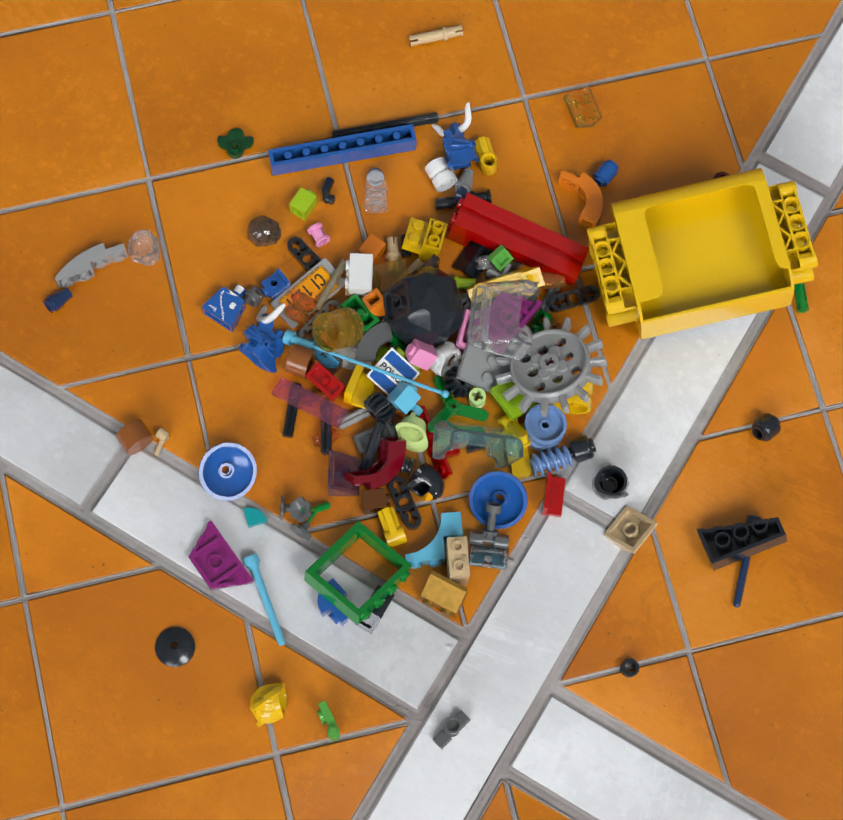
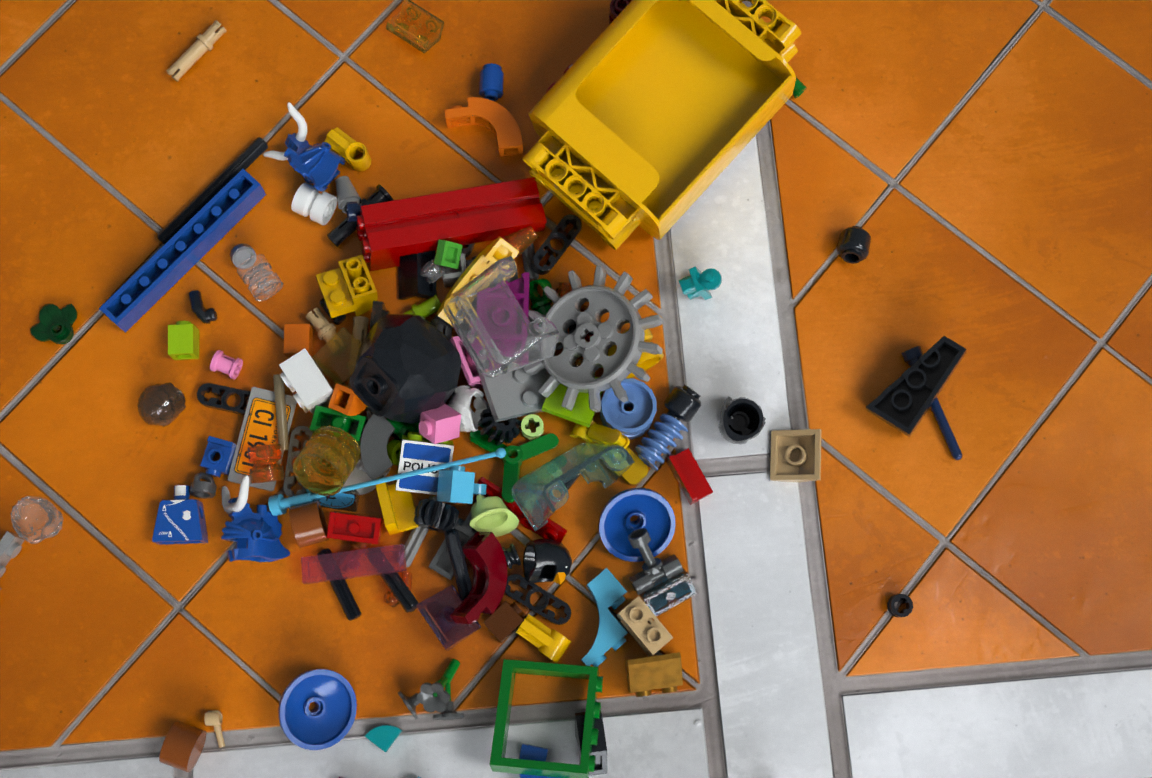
camera: 35 degrees left, 5 degrees up
none -> teal hips [679,266,722,300]

